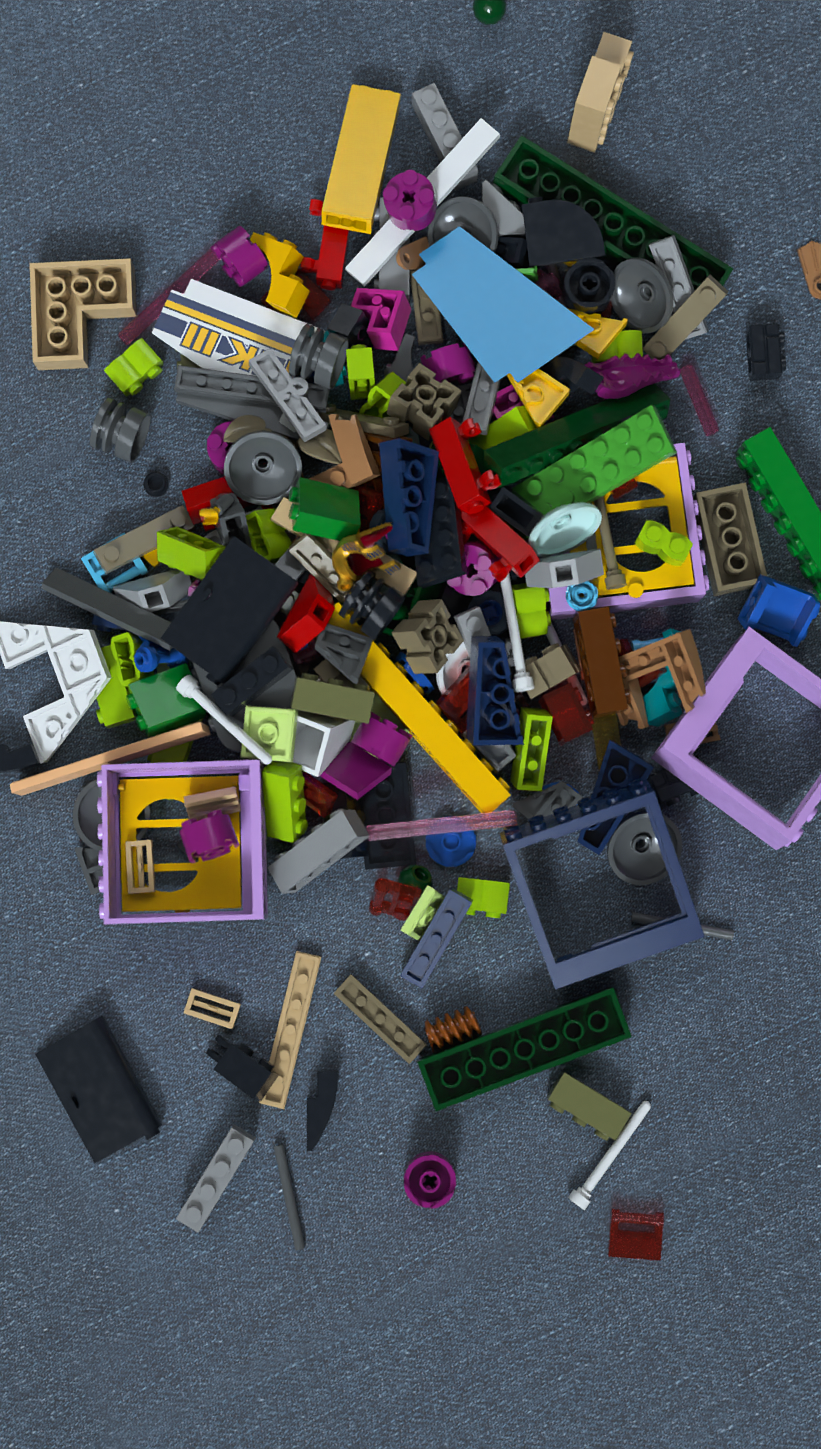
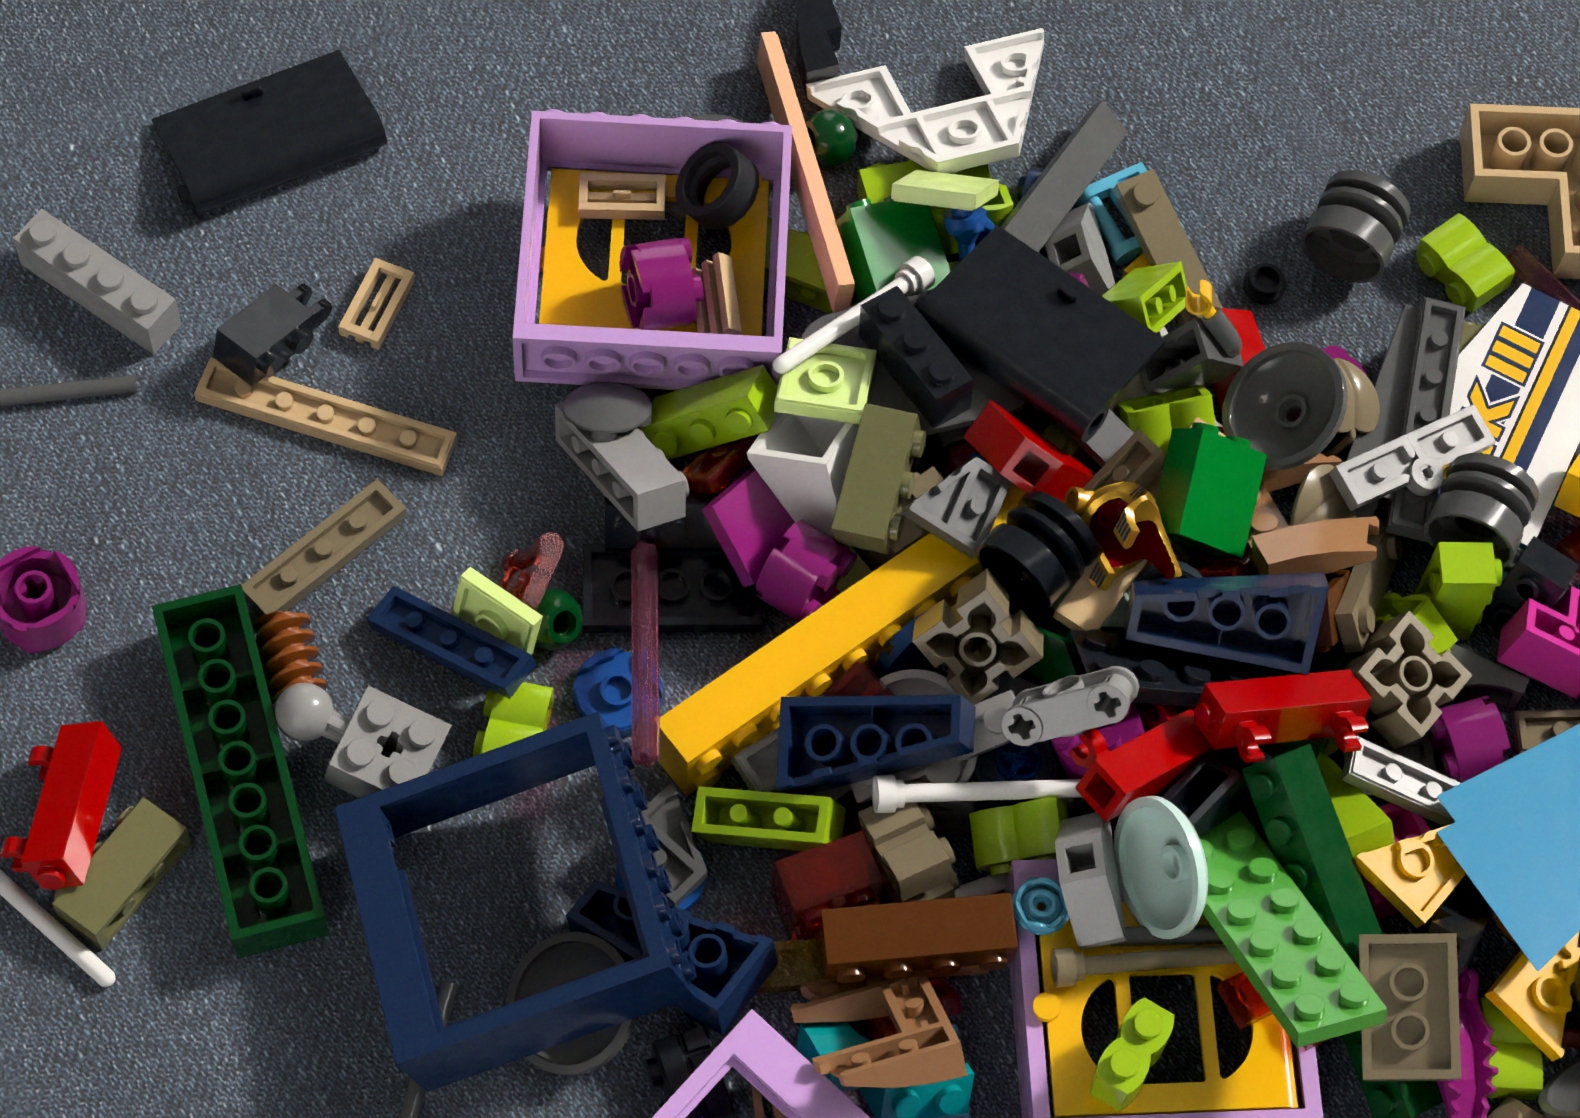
camera: 90 degrees right, 20 degrees down
black slope [307,1069,339,1151] -> none
none -> red brick [0,721,122,890]
none -> light grey brick [274,682,452,798]
none -> dark grey dish [563,382,652,442]
none -> black tyre [675,143,759,230]
none -> dark green piece [805,109,858,168]
none -> yellowish green tile [891,170,999,211]
none -> light grey piece [1001,666,1139,746]
none -> dark tan plate [1359,933,1461,1081]

